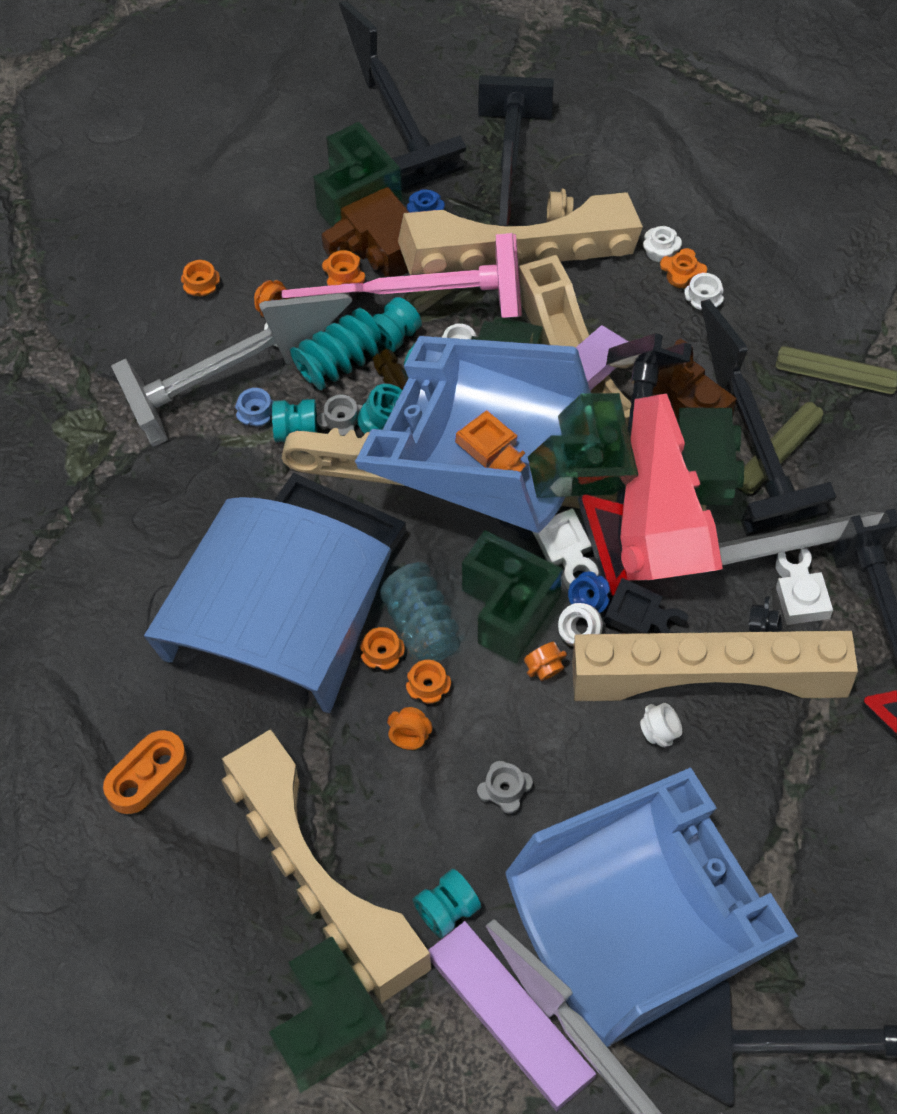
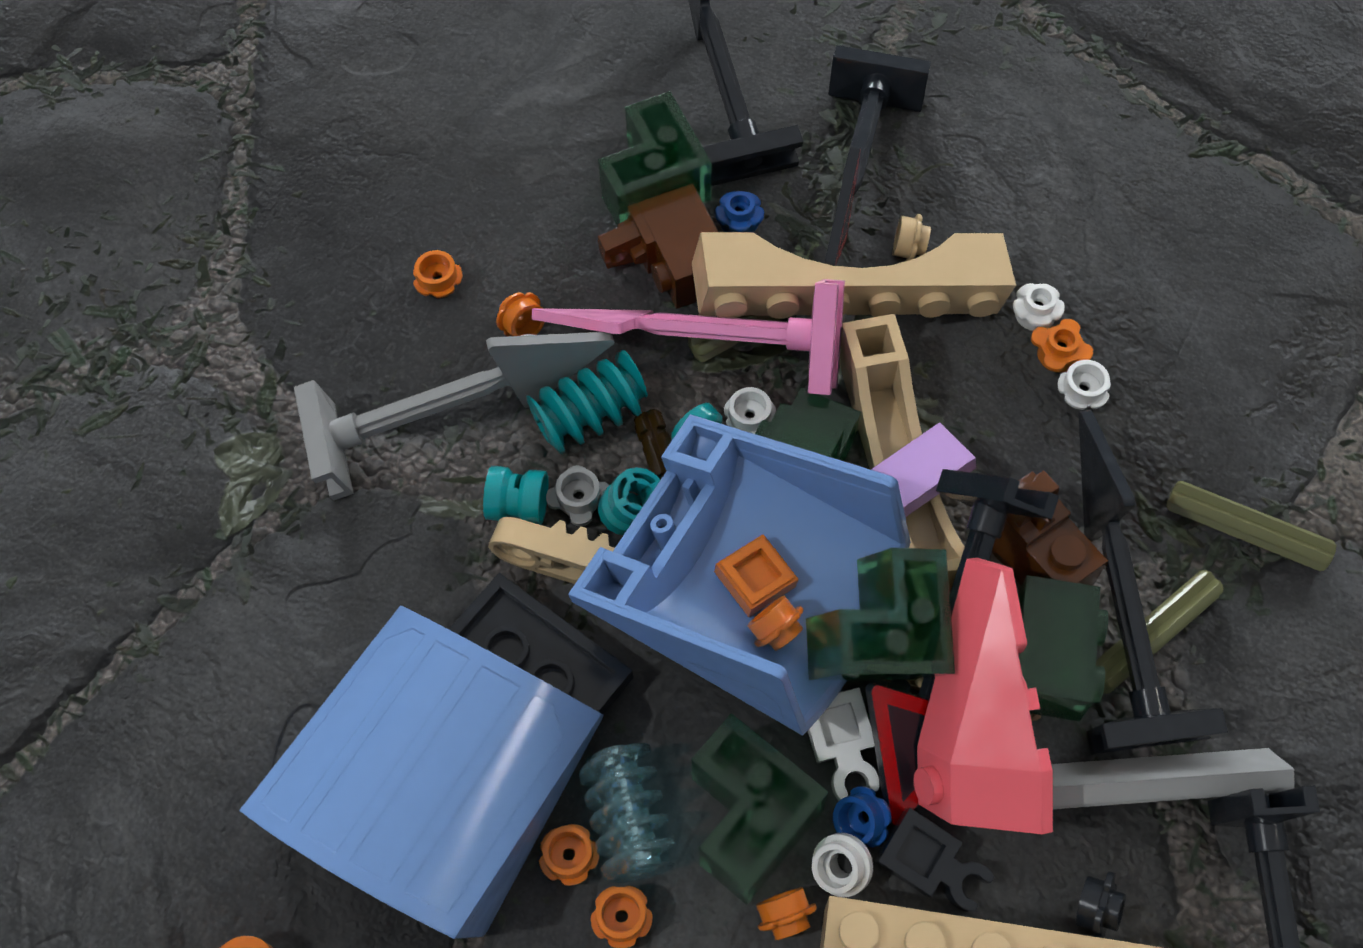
camera: 10 degrees right, 5 degrees up
medium blue plate [235,388,273,427] -> none
orange plate [322,250,365,286] -> none
teal wheel [372,297,422,352] -> none
white plate [776,548,833,625] -> none

